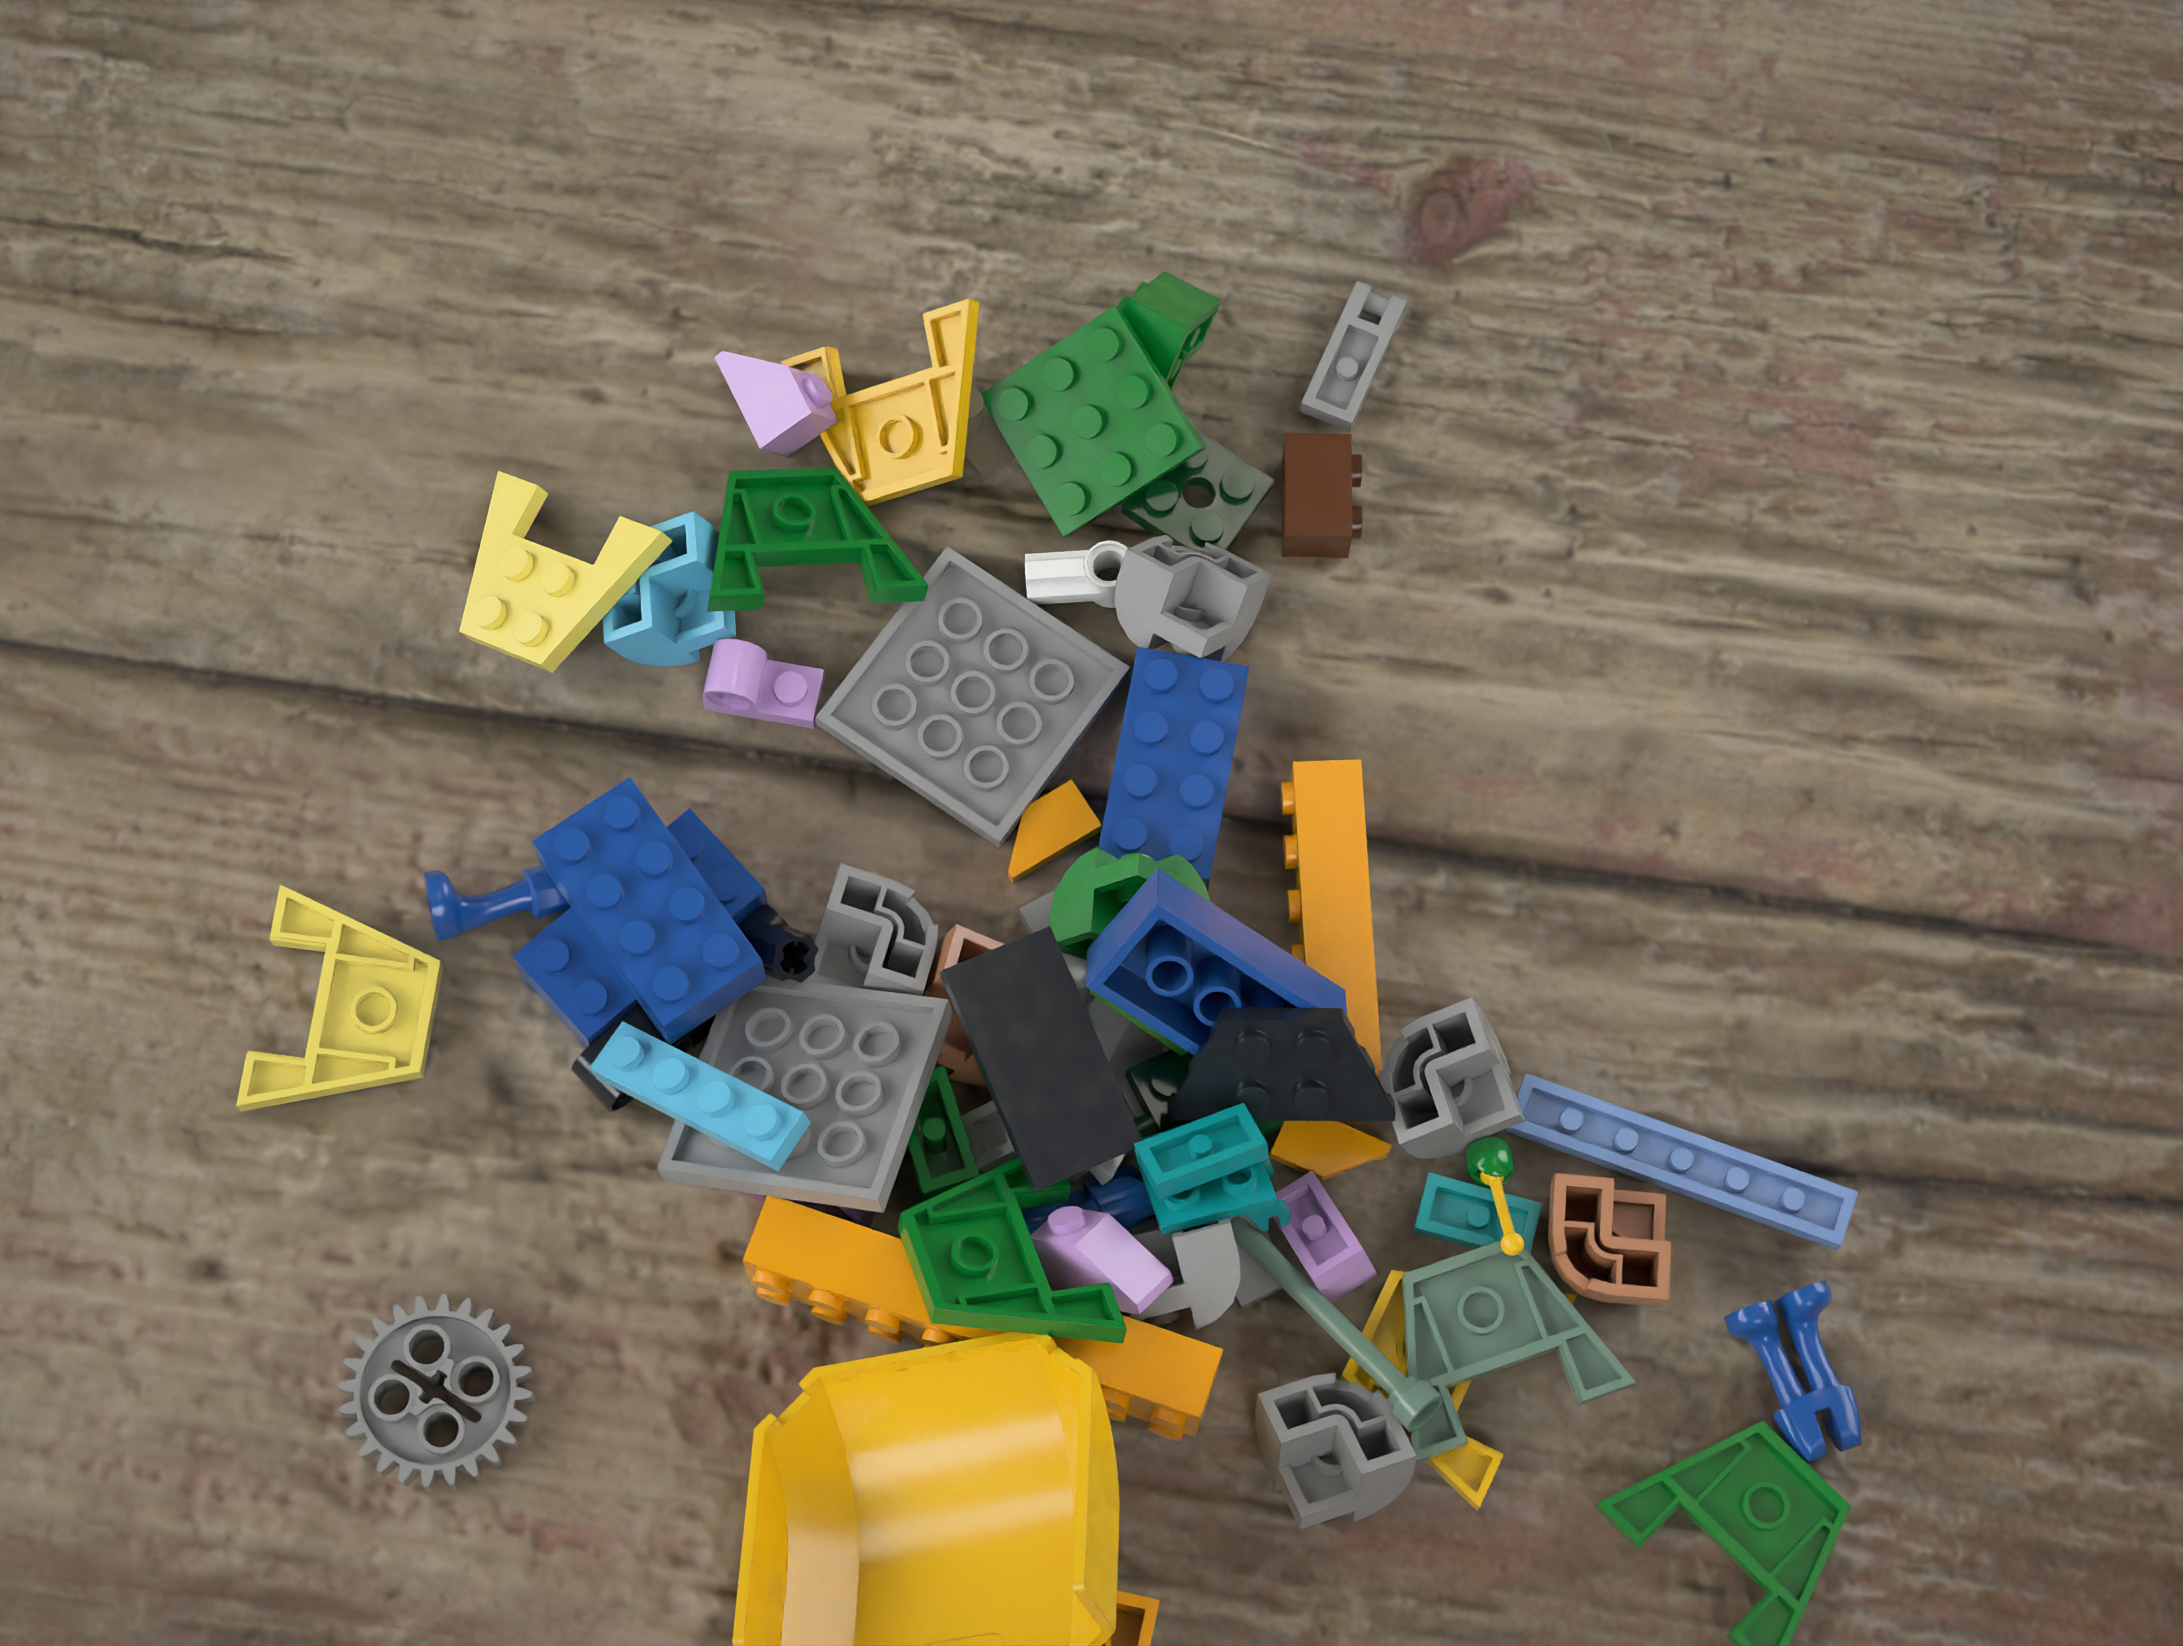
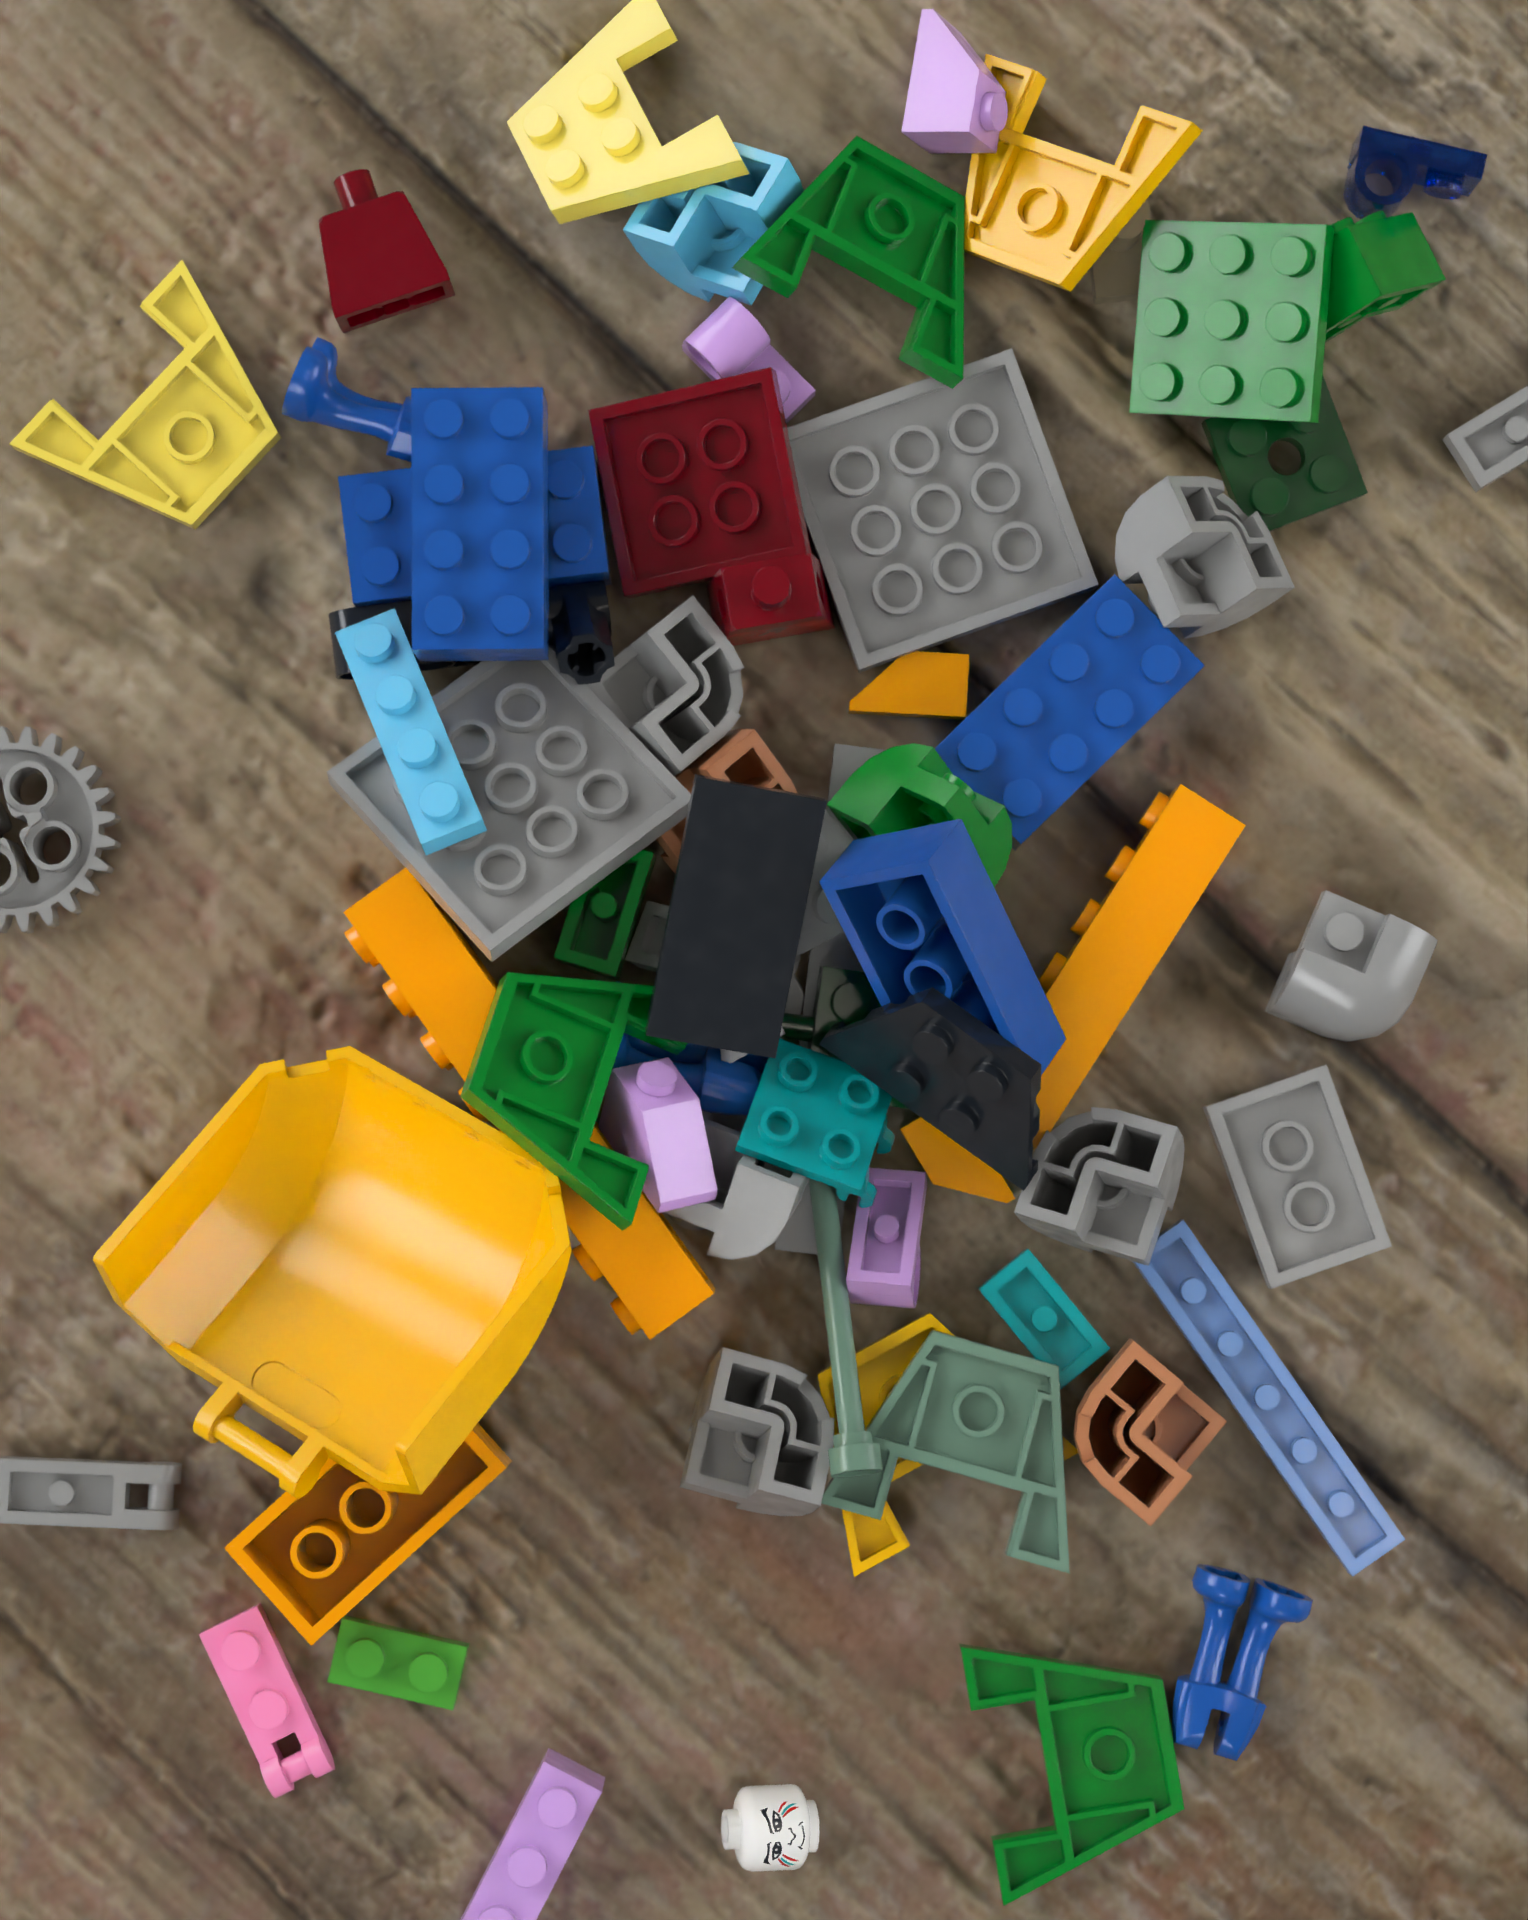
camera: 35 degrees right, 15 degrees up
white piece [1025,540,1128,608] -> none
teal plate [1134,1103,1269,1200] -> none
reddish brown brick [1282,433,1362,558] -> none
hinge [1464,1137,1524,1256] -> none
none -> dark red torso [319,169,455,333]
none -> dark red plate [588,367,811,598]
none -> dark red torso [706,553,835,646]
none -> light grey plate [1203,1064,1392,1289]
none -> light grey brick [1264,890,1438,1042]
none -> clear blue plate [1344,126,1487,219]

